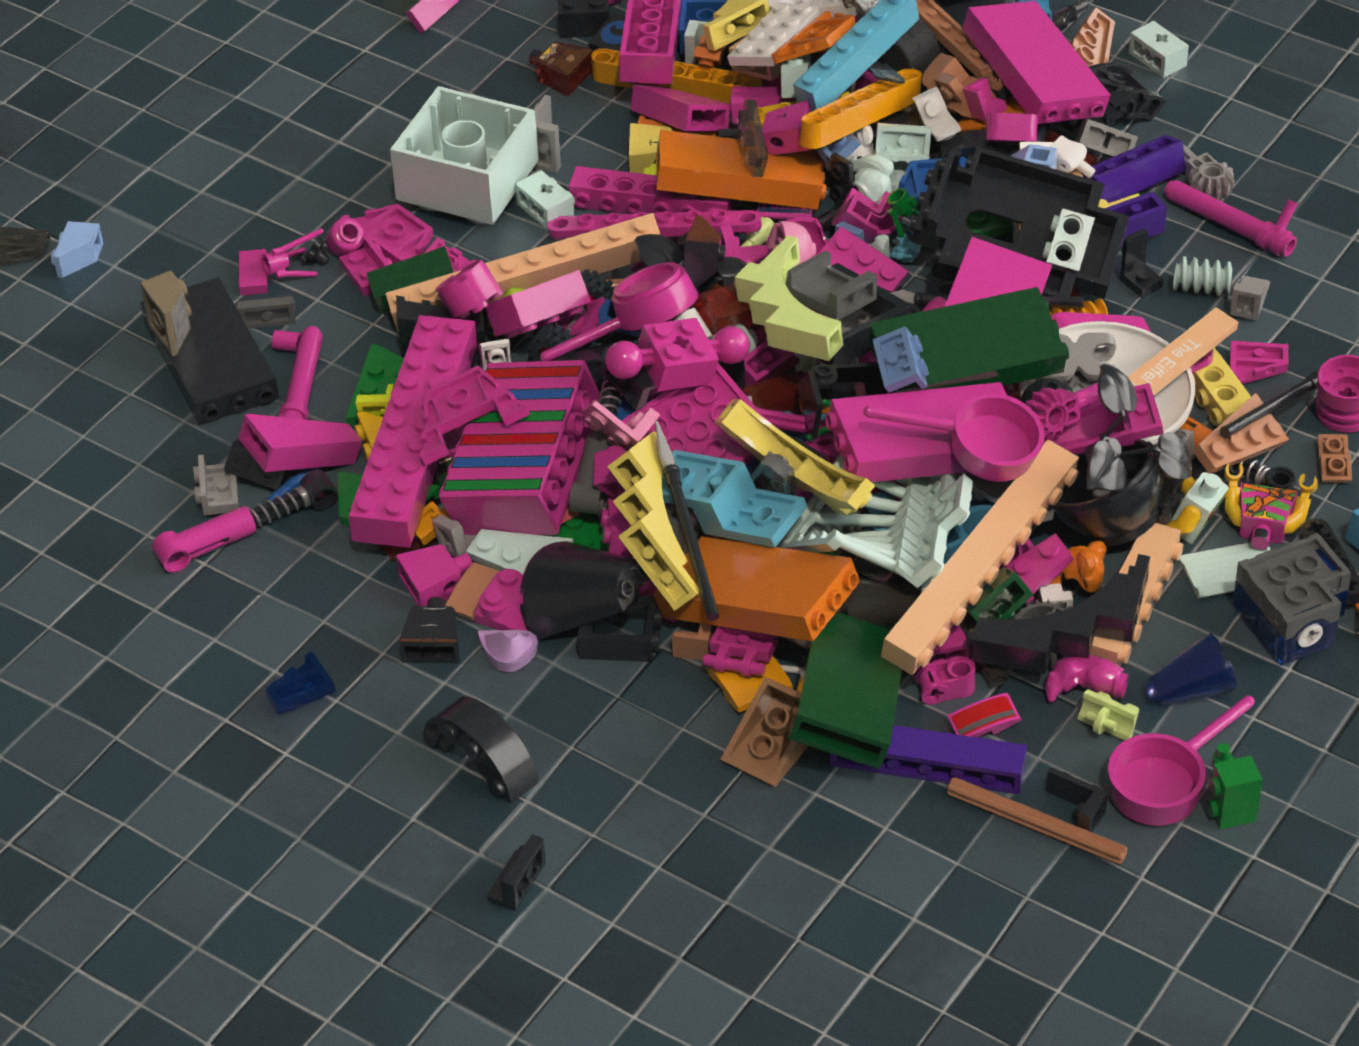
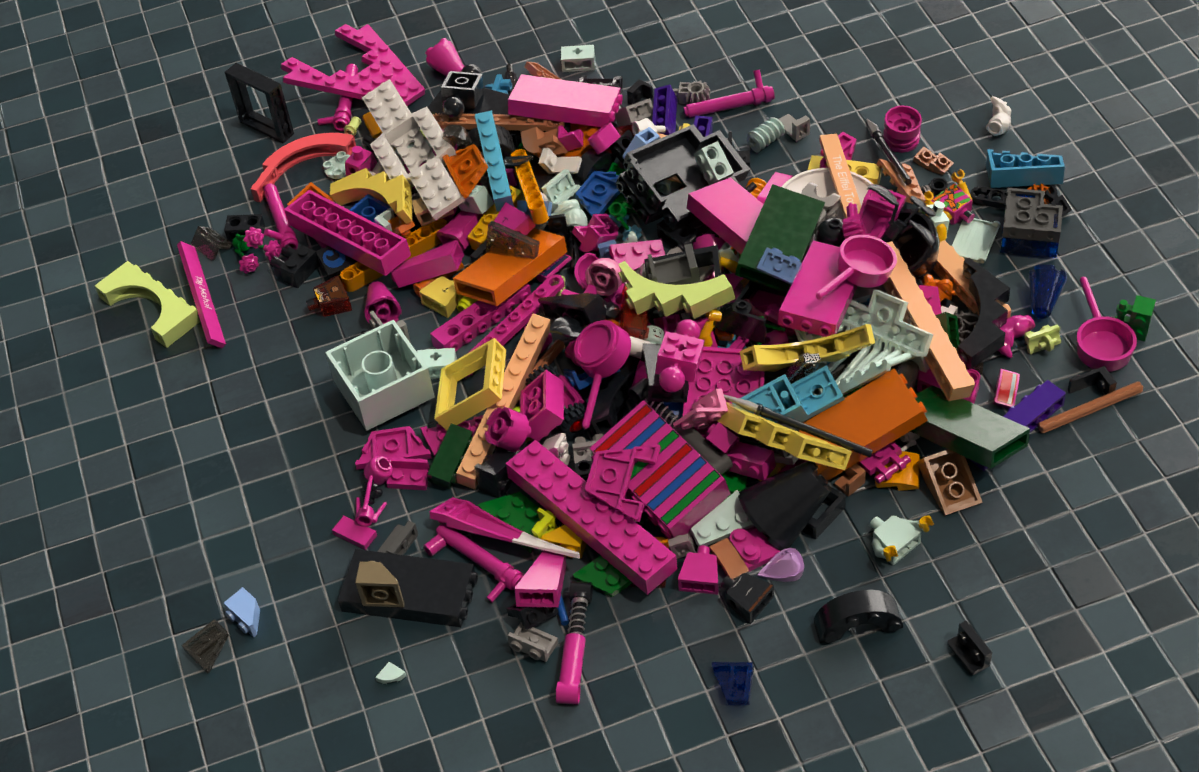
camera: 50 degrees left, 5 degrees up
none -> dark pink cone [364,281,402,324]
none -> light aqua tile [375,662,406,684]
none -> dark pink plate [430,497,580,559]
none -> light yellow window [434,338,506,430]
none -> black bracket [627,79,653,105]
none -> yellow torso [694,309,722,347]
none -> light aqua torso [870,516,934,565]

